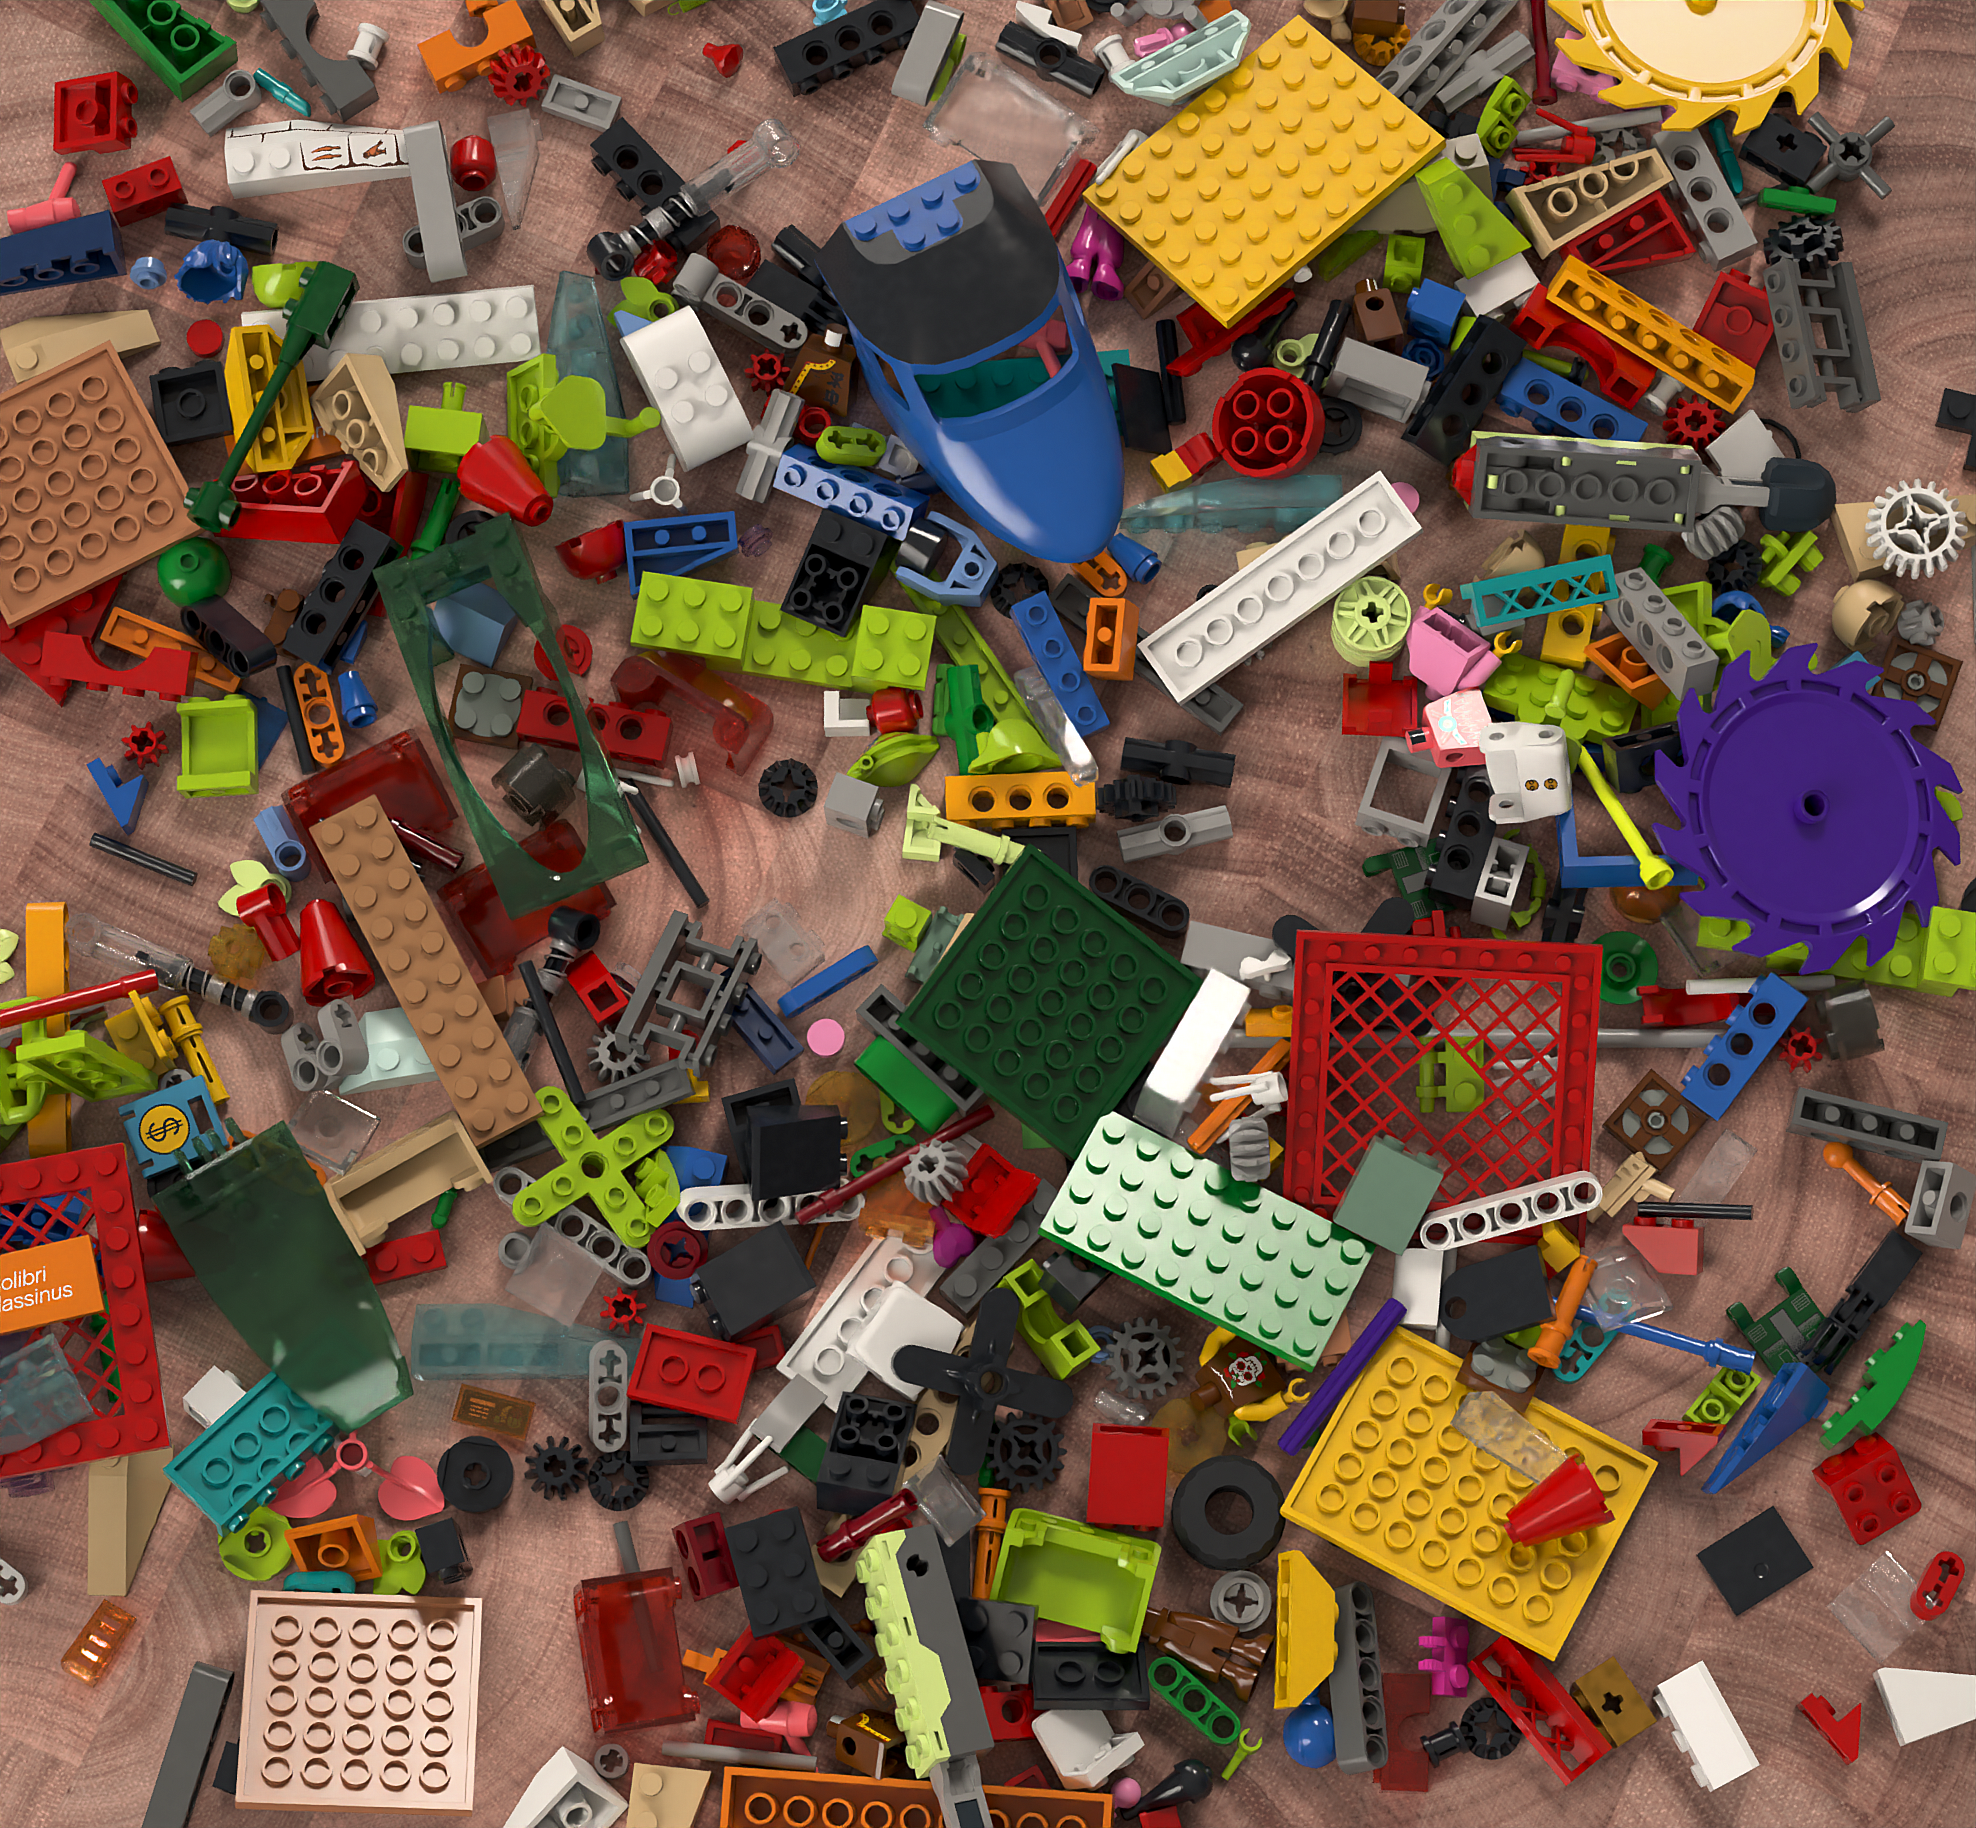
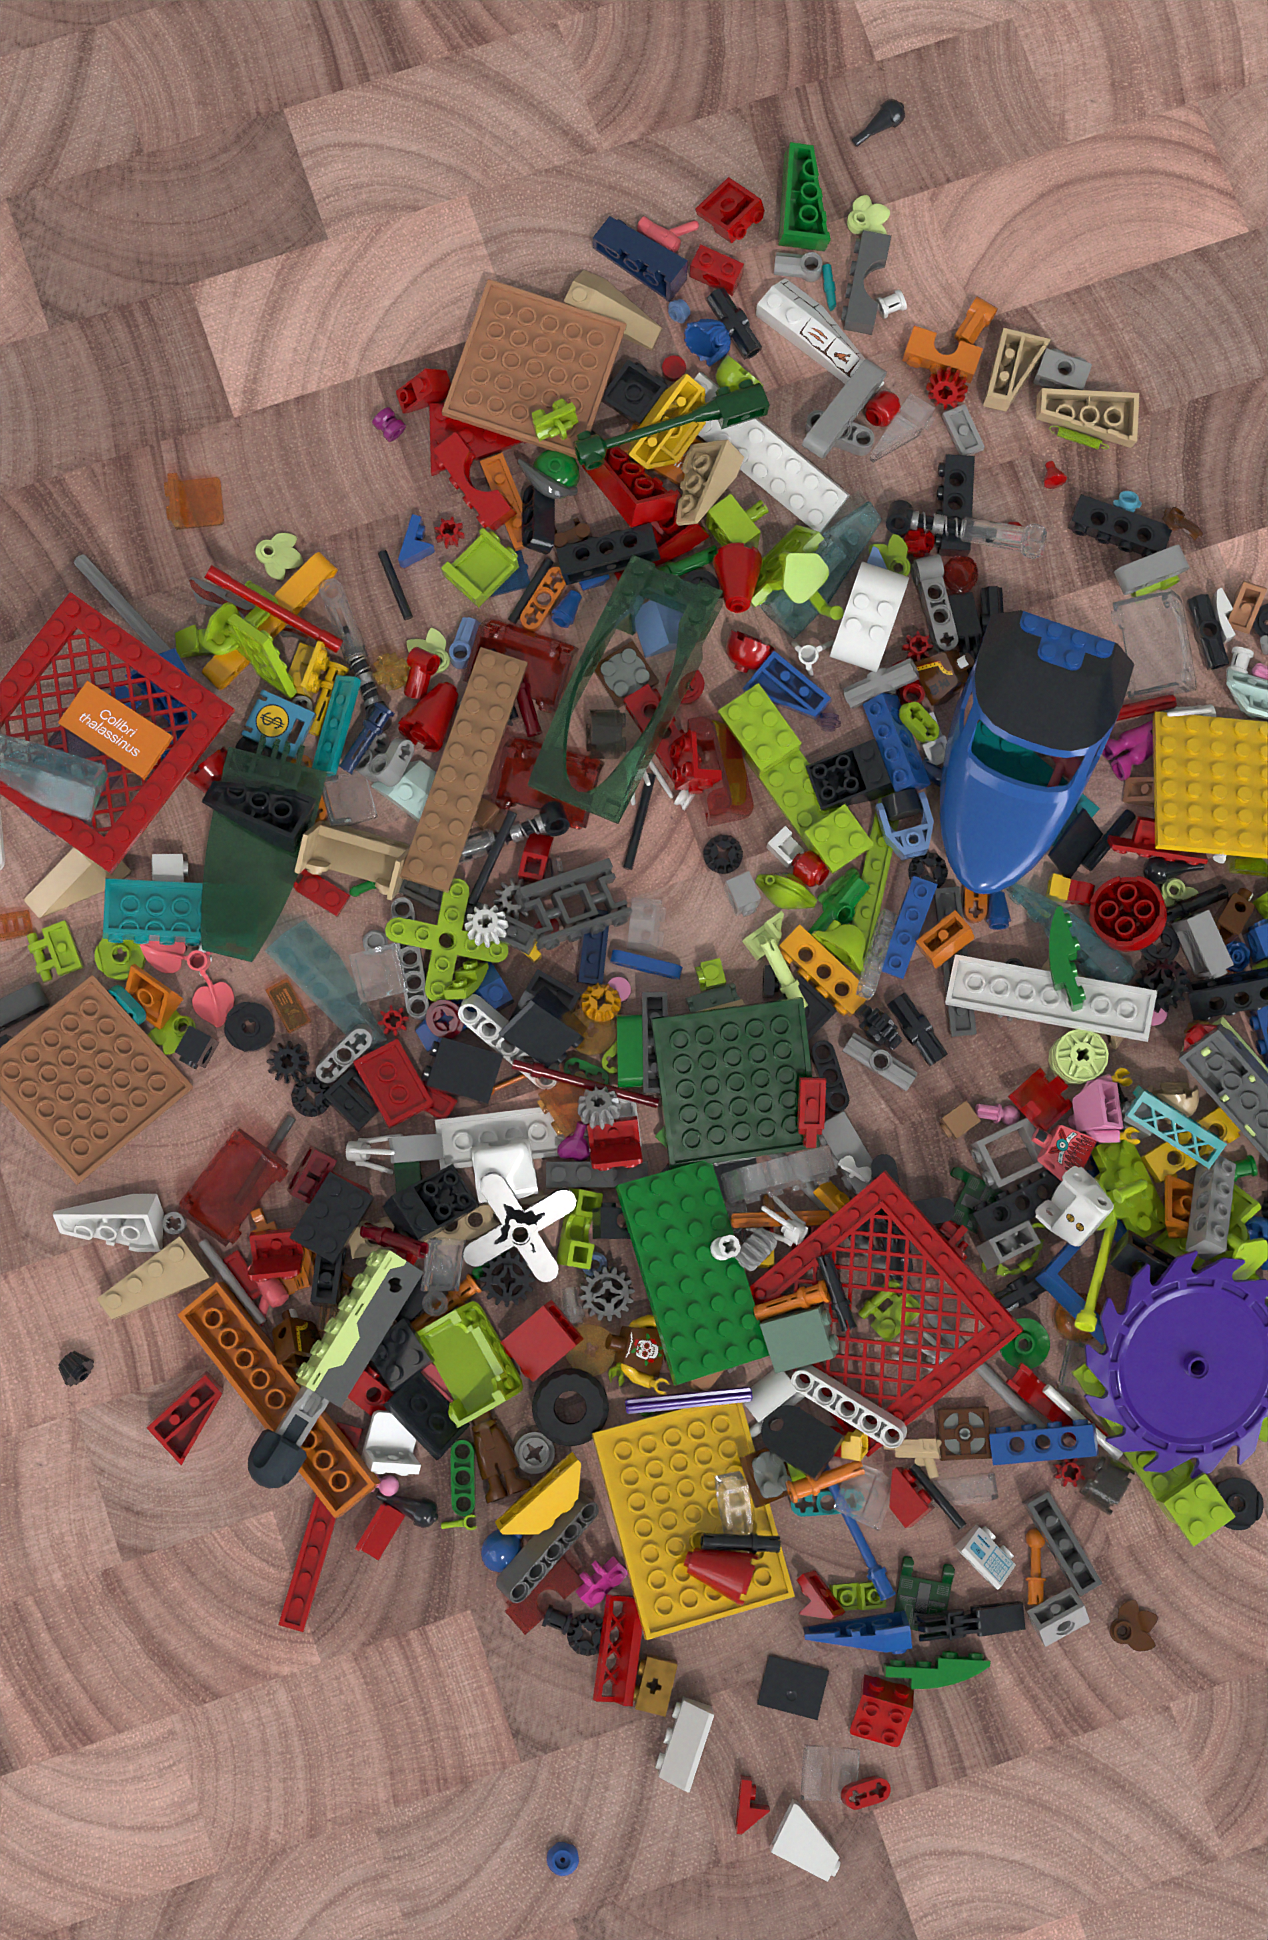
camera: 40 degrees right, 5 degrees up
none -> lime plate [27,920,84,983]
none -> black wedge [202,780,316,853]
none -> teal fence [311,675,361,779]
none -> dark blue pin [339,702,395,775]
none -> clear cone [422,1290,448,1316]
none -> white gear [465,904,508,948]
none -> dark grey piece [517,459,578,499]
none -> lime hips [532,398,579,442]
none -> light orange gear [581,983,621,1022]
none -> red bracket [670,730,722,794]
none -> black pin [700,1532,781,1554]
none -> white bush [710,1235,741,1260]
none -> orange pin [753,1280,831,1321]
none -> red hinge [797,1077,826,1148]
none -> black pin [816,1253,857,1332]
none -> medium nougat brick [939,1101,981,1140]
none -> white slope [954,1525,1016,1590]
none -> bright pink axle [974,1103,1020,1125]
none -> green slope [1049,906,1086,1012]
none -> black gear [1135,958,1190,1013]

